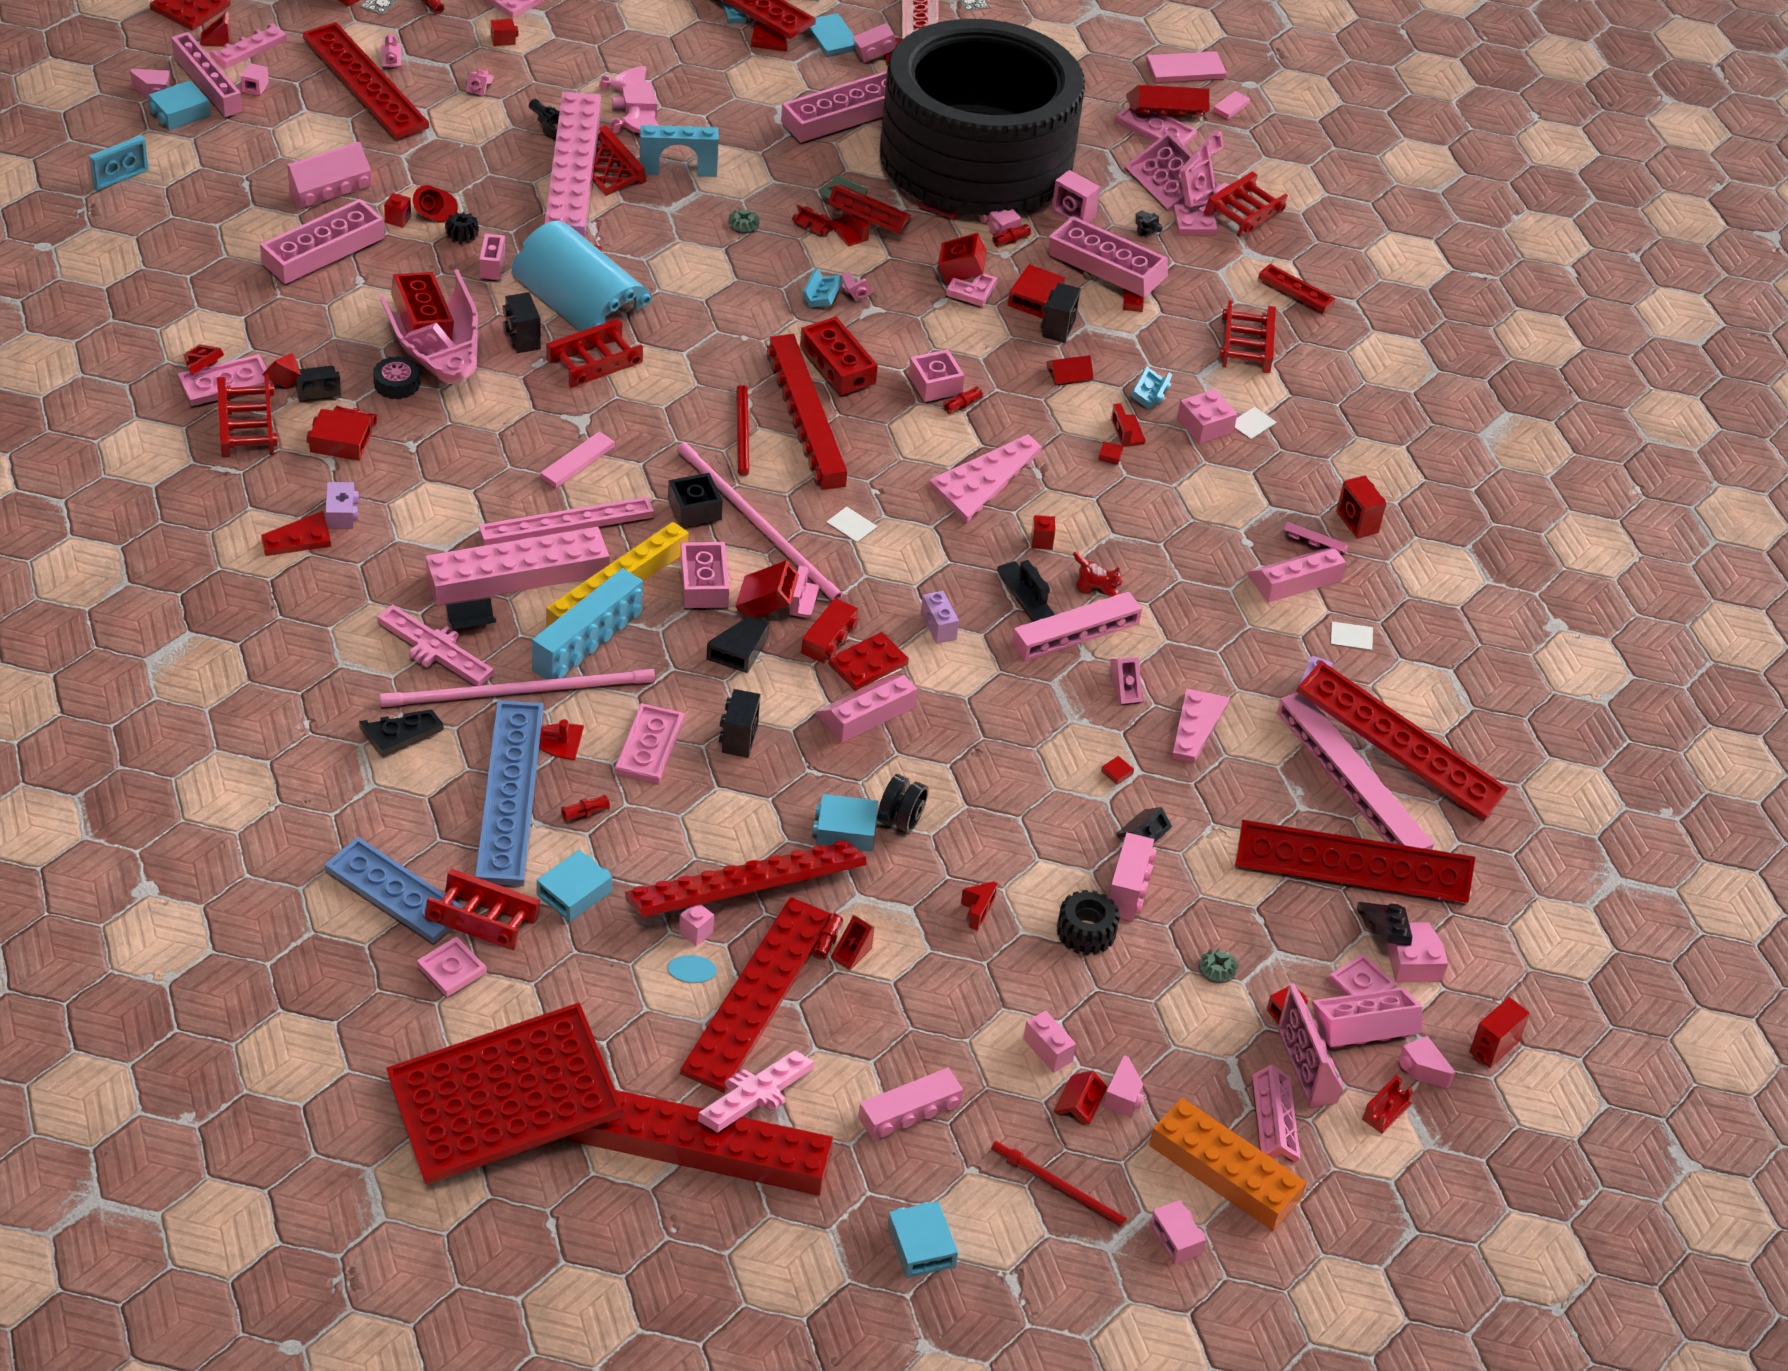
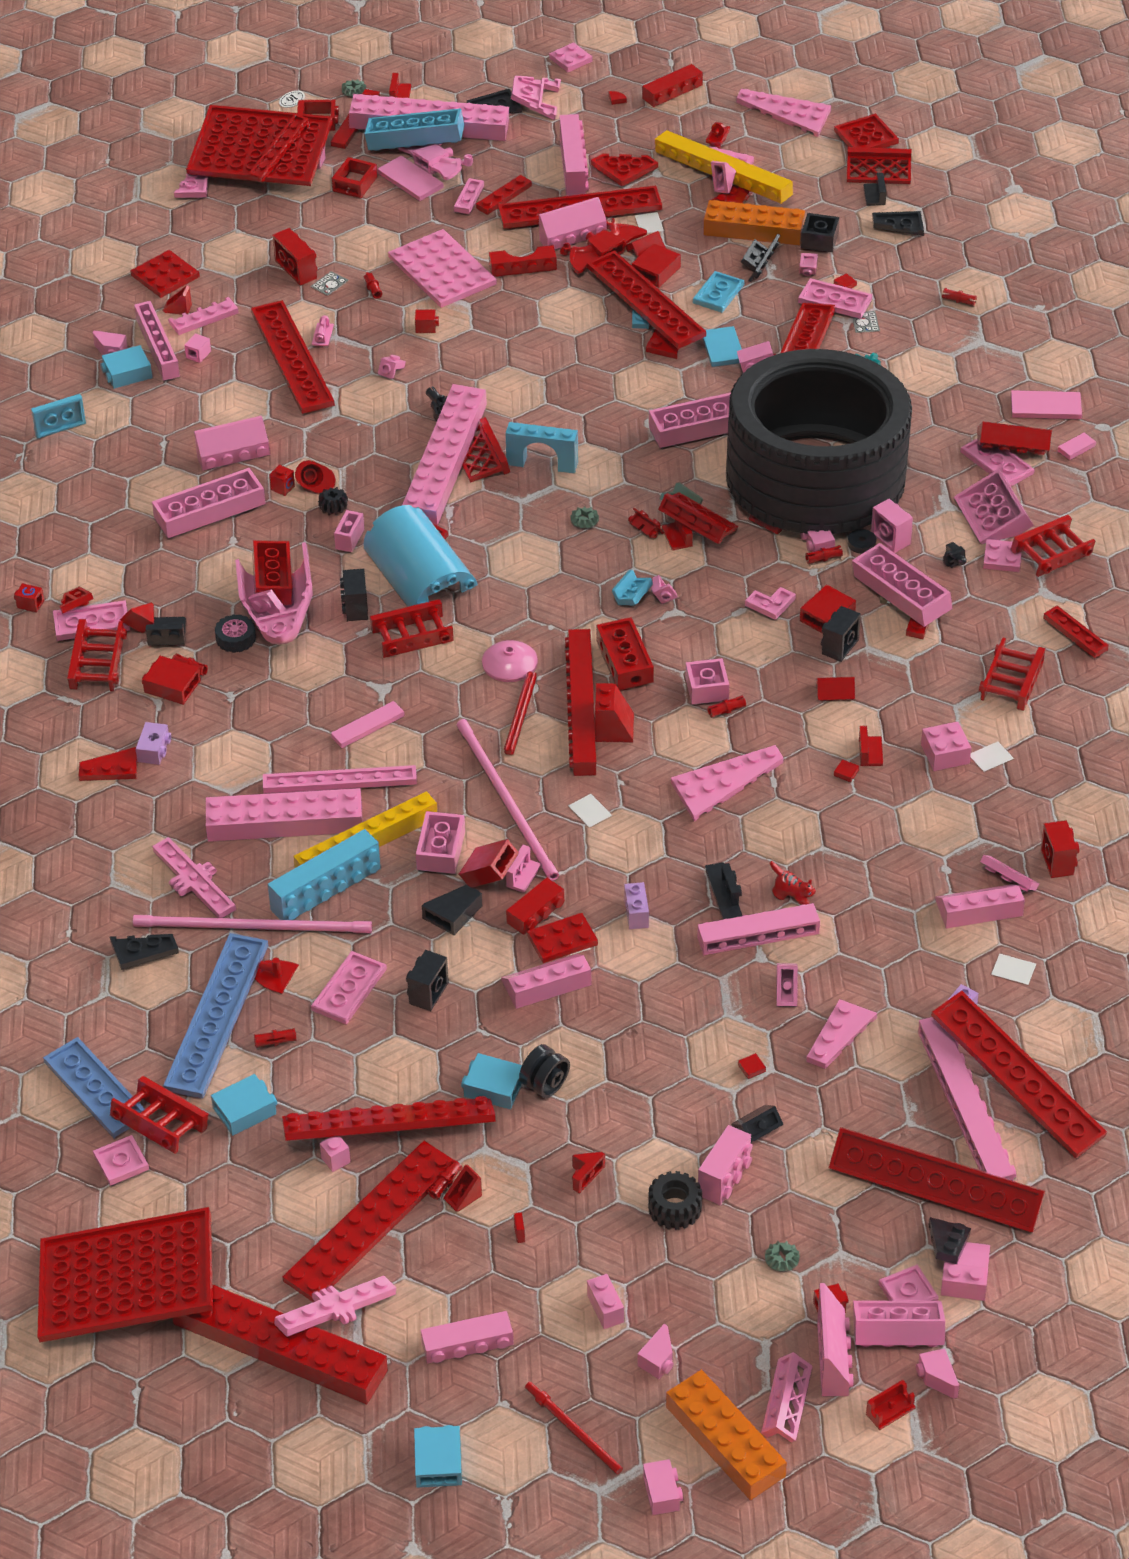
camera: 20 degrees right, 0 degrees up
black panel [445,597,496,629] -> none
bright pink torso [599,66,659,133] -> none
black brick [668,473,723,528] -> none
medium azure sticker [668,955,717,983] -> none
red brick [938,232,987,284] -> none
red brick [1031,515,1056,550] -> none
red panel [1054,1070,1107,1125] -> none
medium azure bracket [1130,367,1172,410] -> none
bright pink wing [1180,130,1230,207] -> none
red piece [1469,997,1530,1068] -> none
none -> red brick [14,583,44,613]
none -> bright pink dish [482,640,538,682]
none -> red tile [513,1212,525,1243]
none -> red slope [595,683,634,743]
none -> black piece [848,529,877,554]

